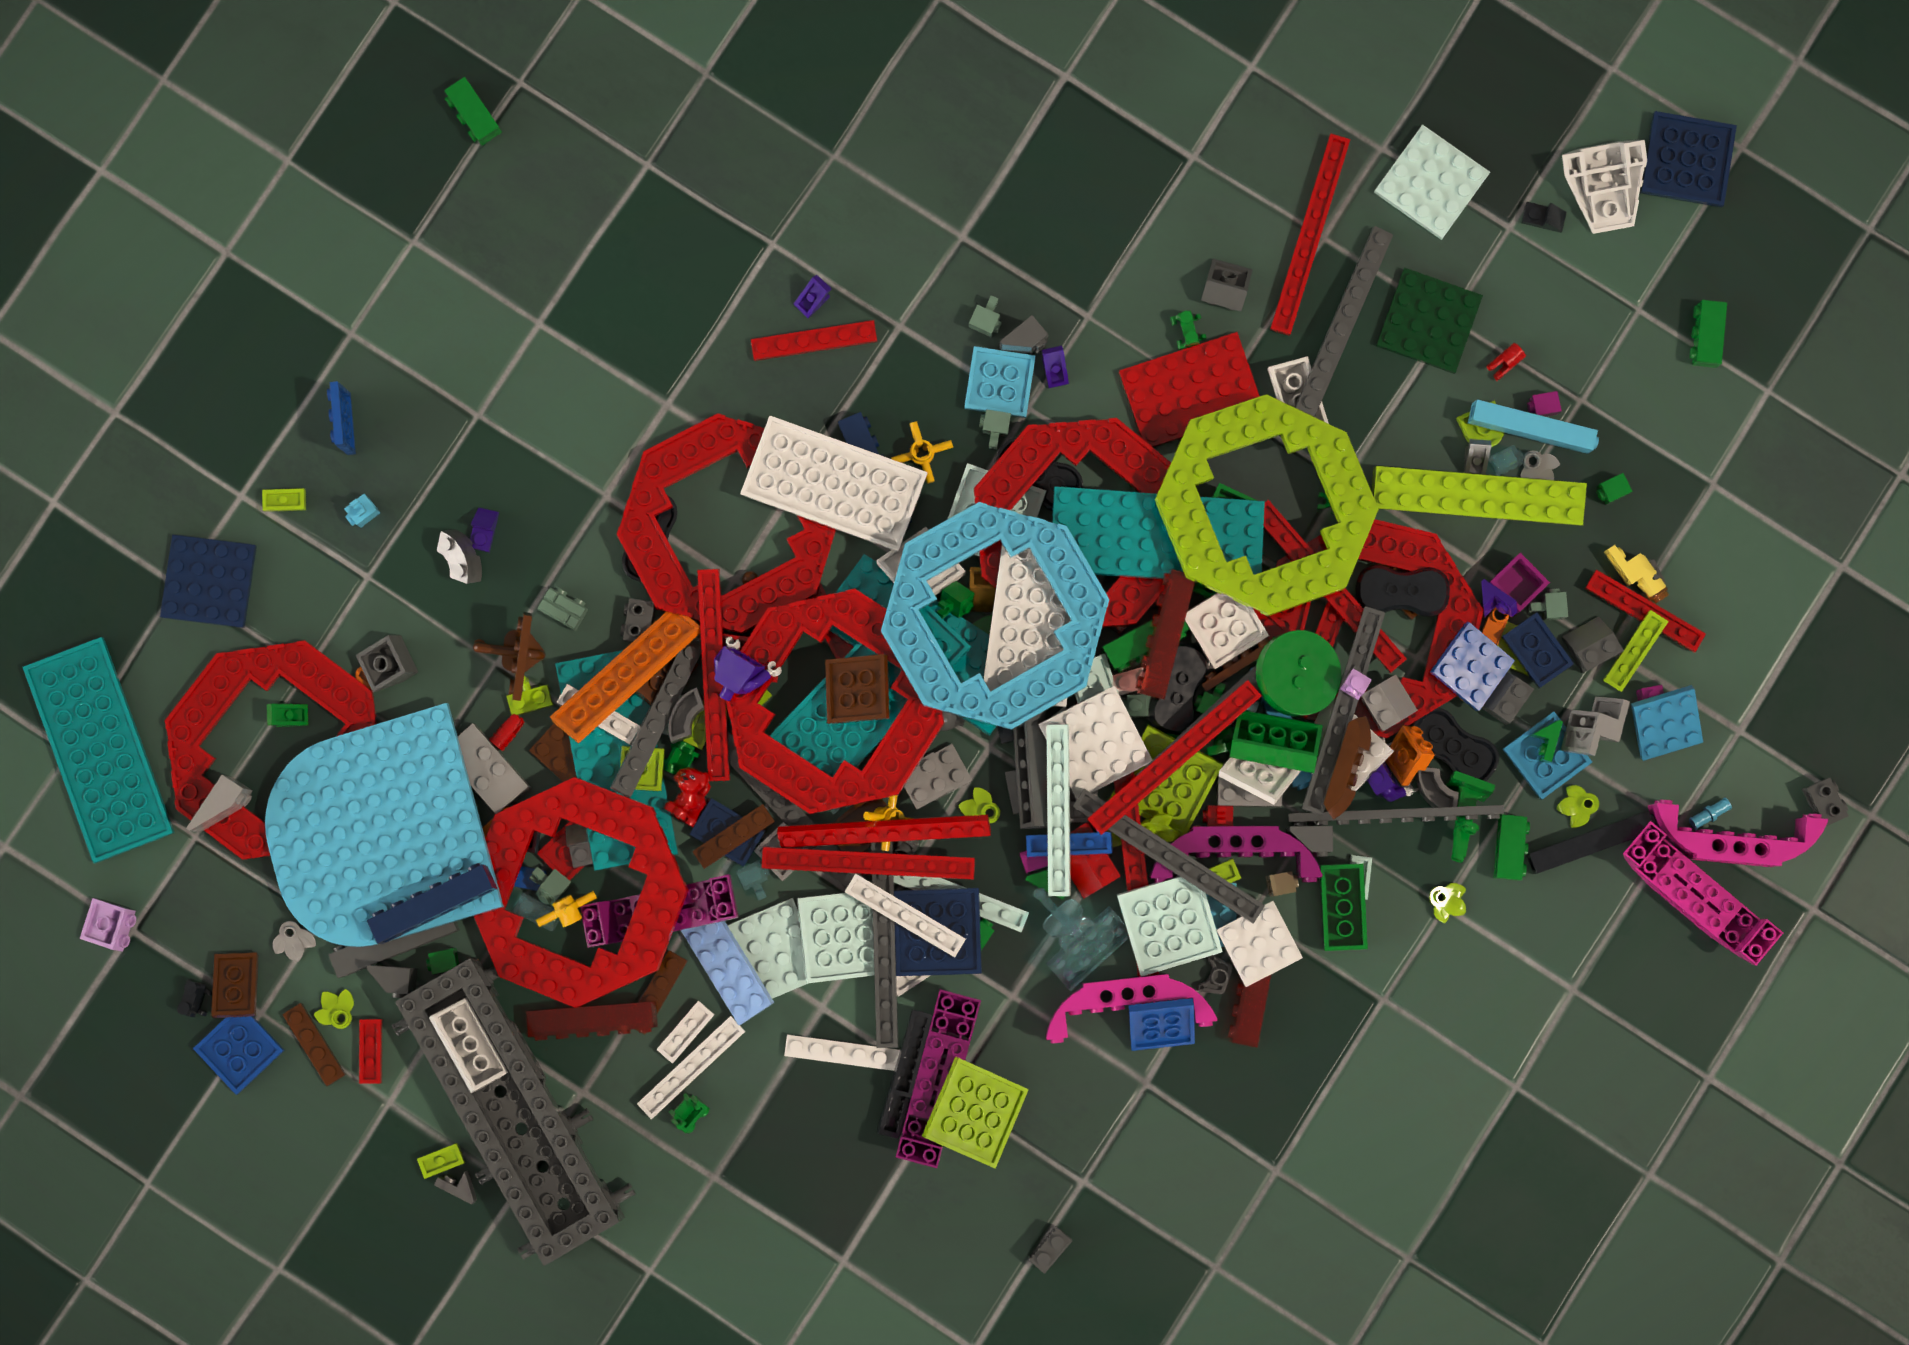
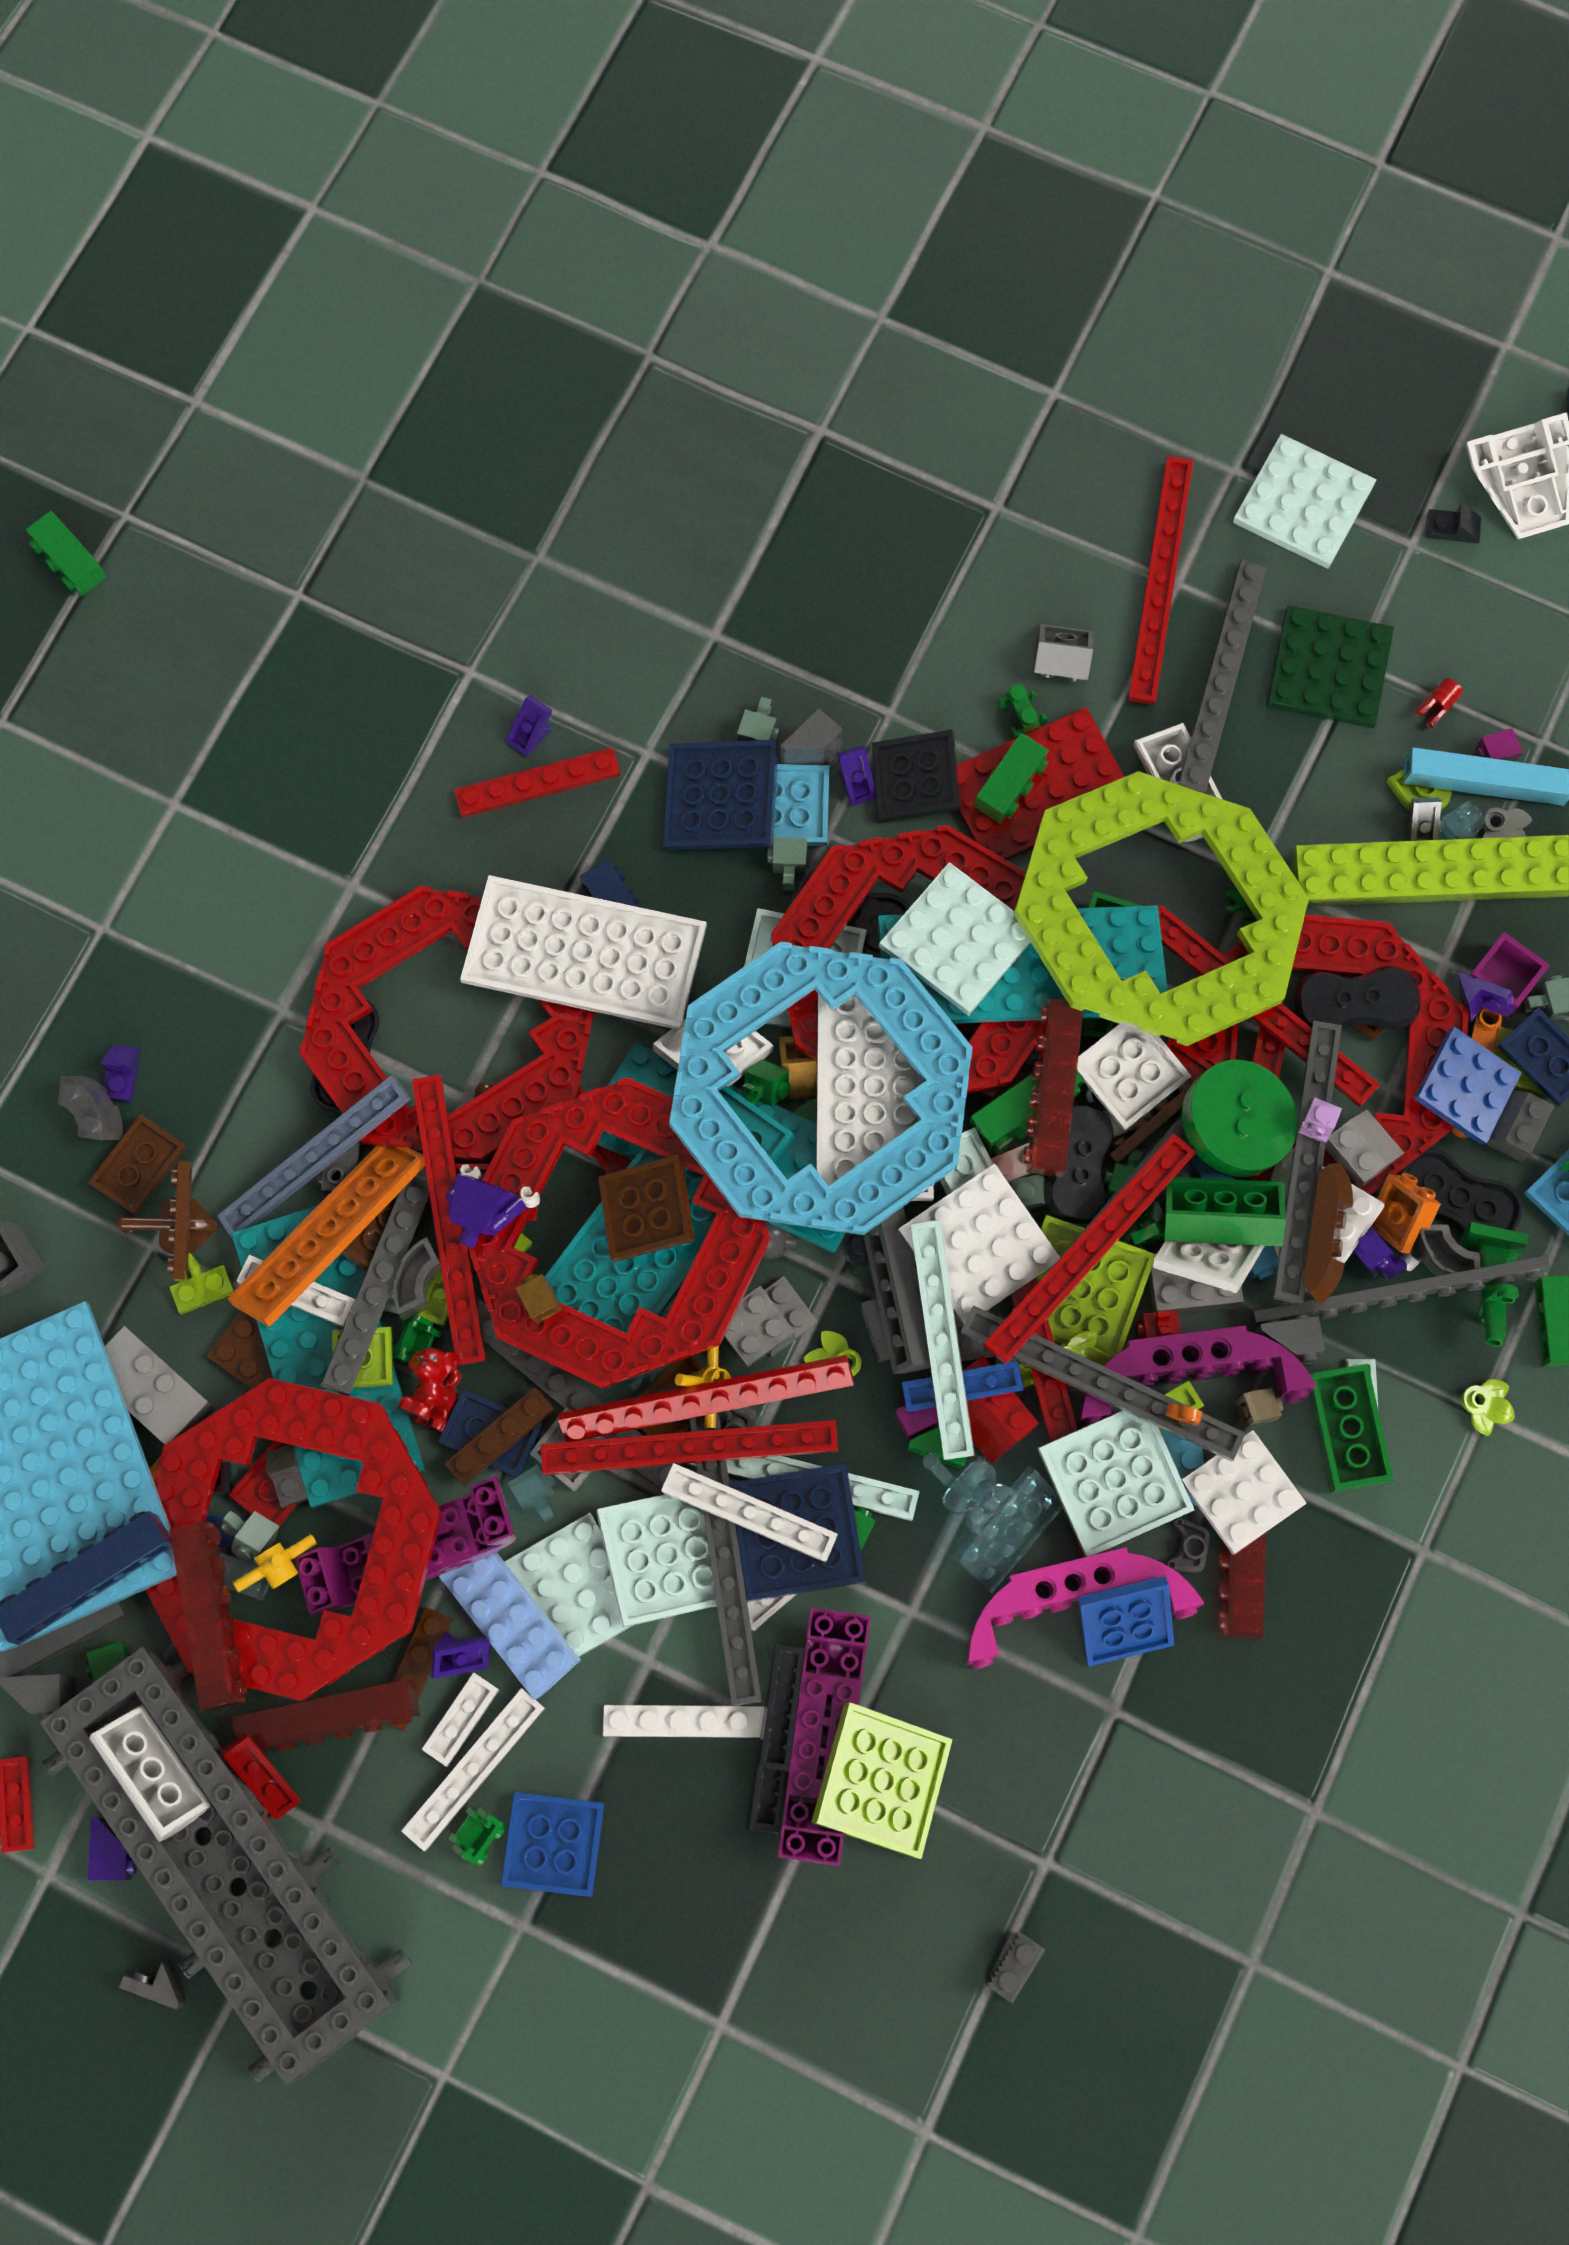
camera: 10 degrees left, 10 degrees down
lime plate [417,1143,466,1179] -> none
red hinge [489,714,525,751] -> none
sand green brick [538,587,588,631] -> none
yellow bar [891,422,953,484] -> none
none -> reddish brown plate [88,1114,188,1216]
none -> dark purple slope [88,1817,137,1881]
none -> clear red brick [169,1521,247,1711]
none -> sand blue plate [217,1075,411,1238]
none -> red plate [221,1732,301,1821]
none -> dark purple slope [431,1632,490,1679]
none -> blue plate [501,1792,605,1897]
none -> pearl gold brick [516,1274,563,1324]
none -> dark blue plate [663,740,779,850]
none -> black plate [872,729,961,823]
none -> light aqua plate [879,862,1031,1016]
none -> green brick [974,733,1049,824]
none -> orange tile [1165,1403,1203,1426]

